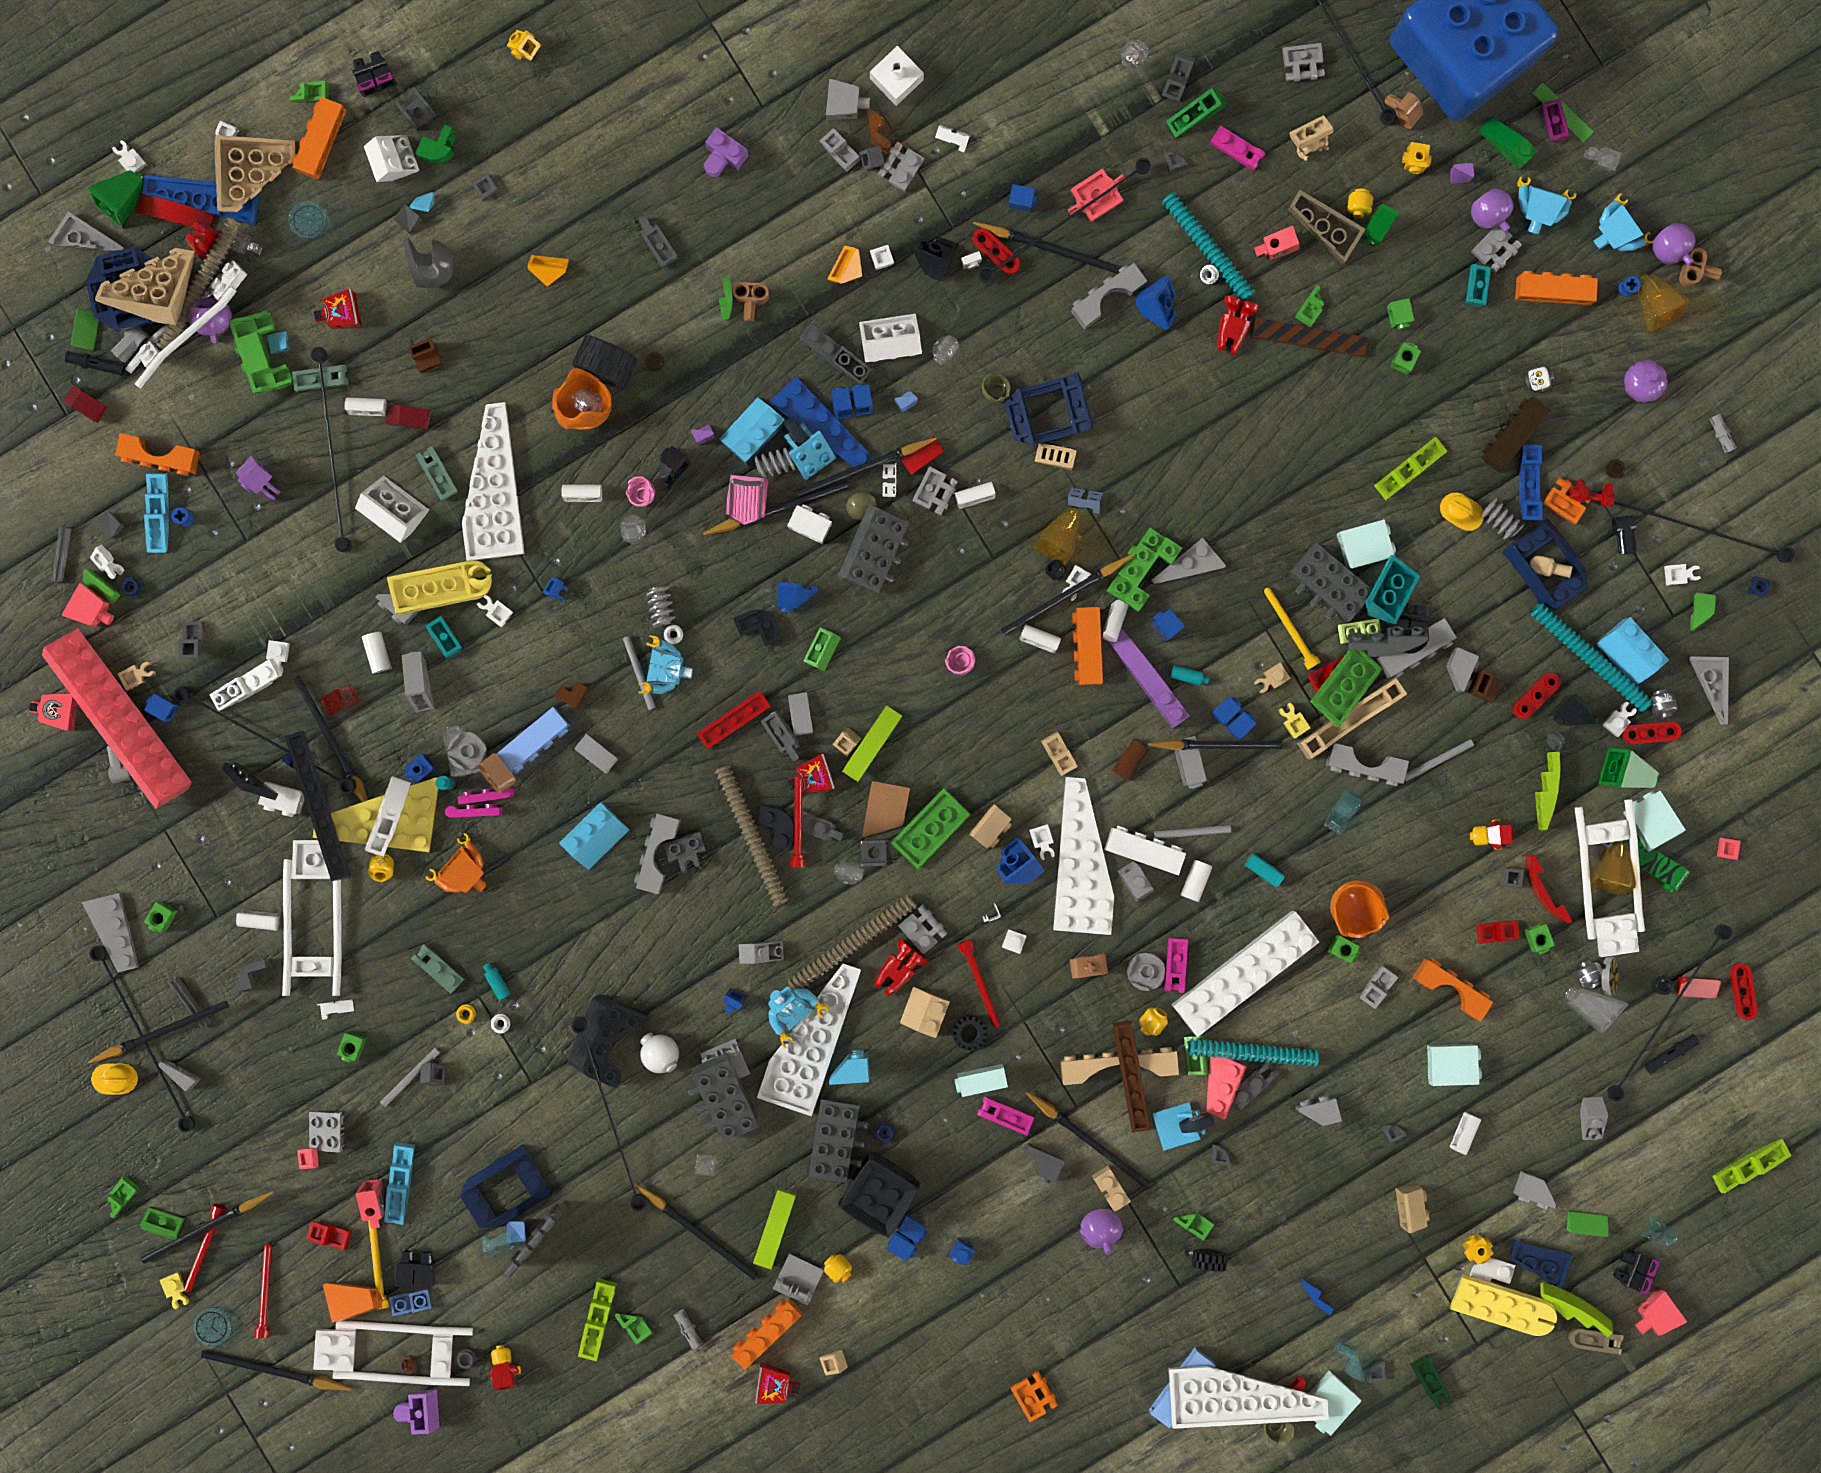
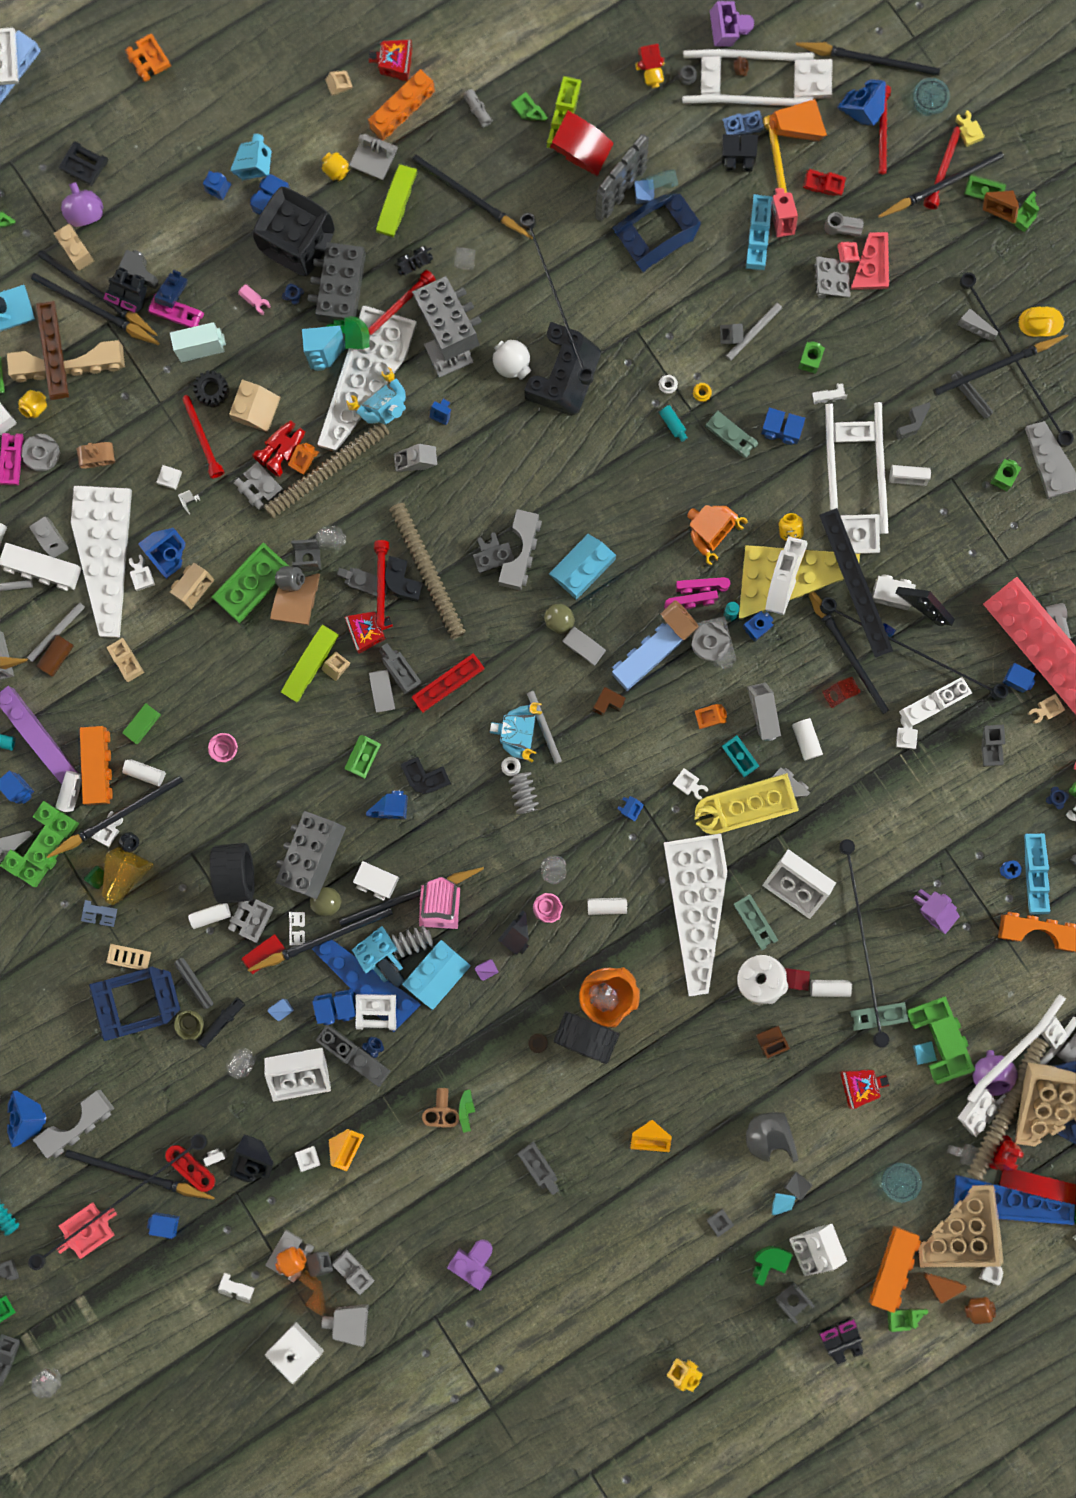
camera: 175 degrees left, 5 degrees down
none -> light grey bar [27,602,85,662]
none -> black piece [31,273,160,345]
none -> black plate [59,141,108,186]
none -> dark green slope [84,865,111,889]
none -> black hips [103,267,147,313]
none -> bright green slope [123,703,161,745]
none -> dark blue plate [154,270,187,308]
none -> dark grey axle [174,958,213,1009]
none -> black pin [196,997,246,1048]
none -> black tyre [210,843,255,904]
none -> medium azure torso [230,134,271,180]
none -> bright pink bar [238,284,271,315]
none -> dark grey head [275,566,305,591]
none -> orange head [275,1246,306,1277]
none -> orange bracket [288,443,319,475]
none -> green brick [327,316,370,349]
none -> white plate [356,994,396,1030]
none -> dark blue plate [362,1037,384,1058]
none -> red piece [368,269,436,335]
none -> black hinge [394,246,433,276]
none -> olive hair [544,603,575,634]
none -> red slope [550,110,614,176]
none -> orange bracket [695,704,727,729]
none -> white plate [738,955,788,1005]
none -> blue piece [761,408,805,445]
none -> light grey piece [824,212,864,237]
none -> blue slope [838,79,886,125]
none -> coral wing [851,232,889,290]
none -> dark orange slope [923,1272,967,1304]
none -> dark orange head [965,1297,996,1324]
none -> dark orange slope [983,191,1019,223]

